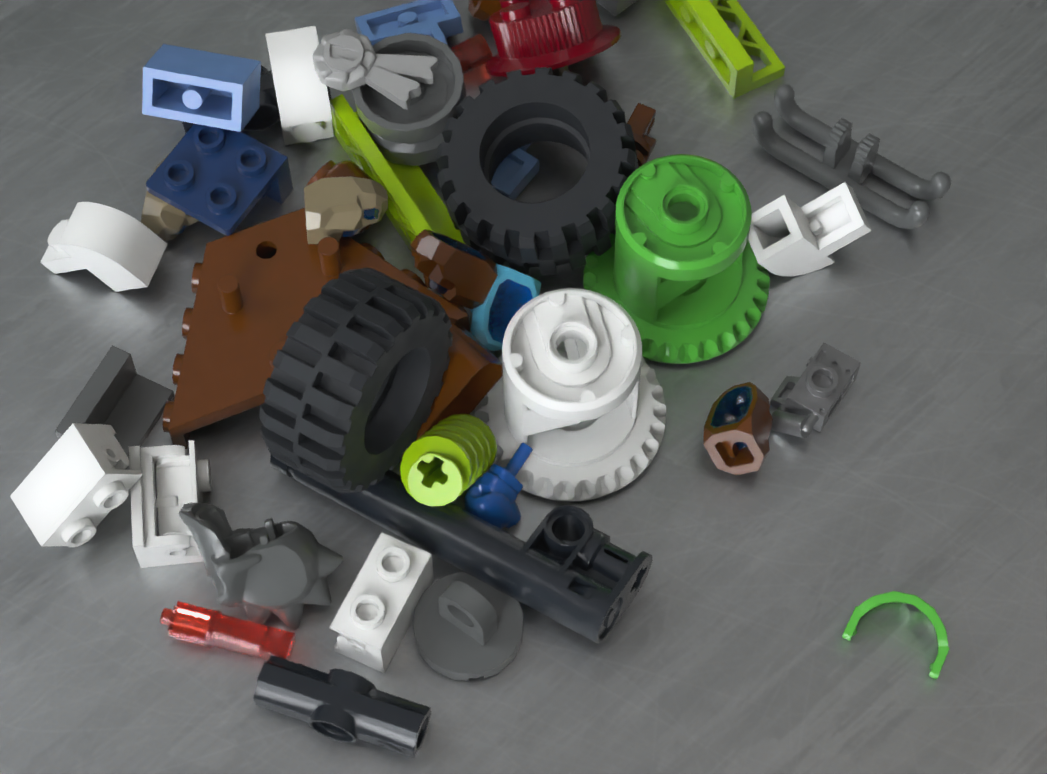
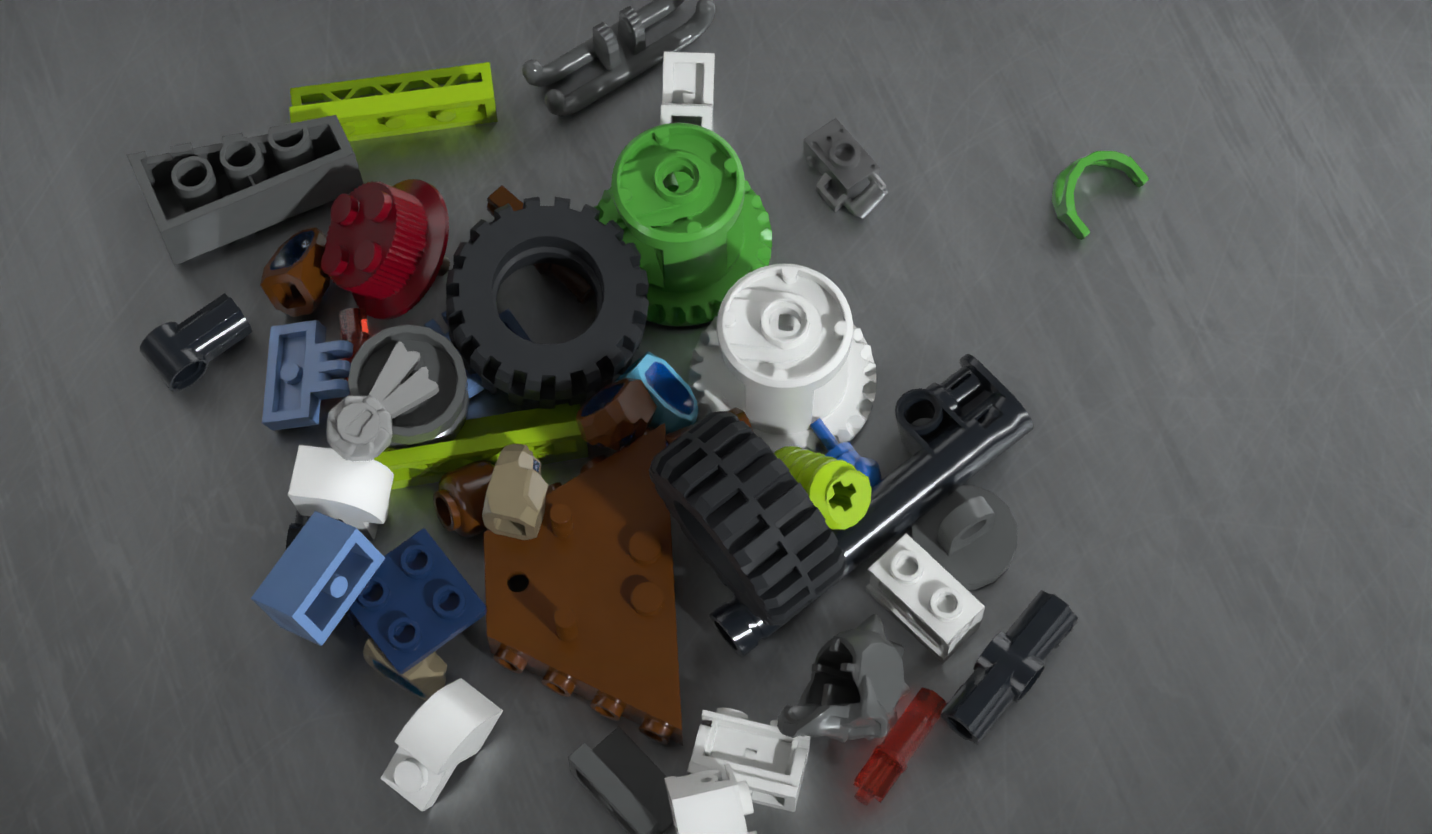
camera: 70 degrees left, 5 degrees up
reddish brown rock [703,382,773,475] -> none

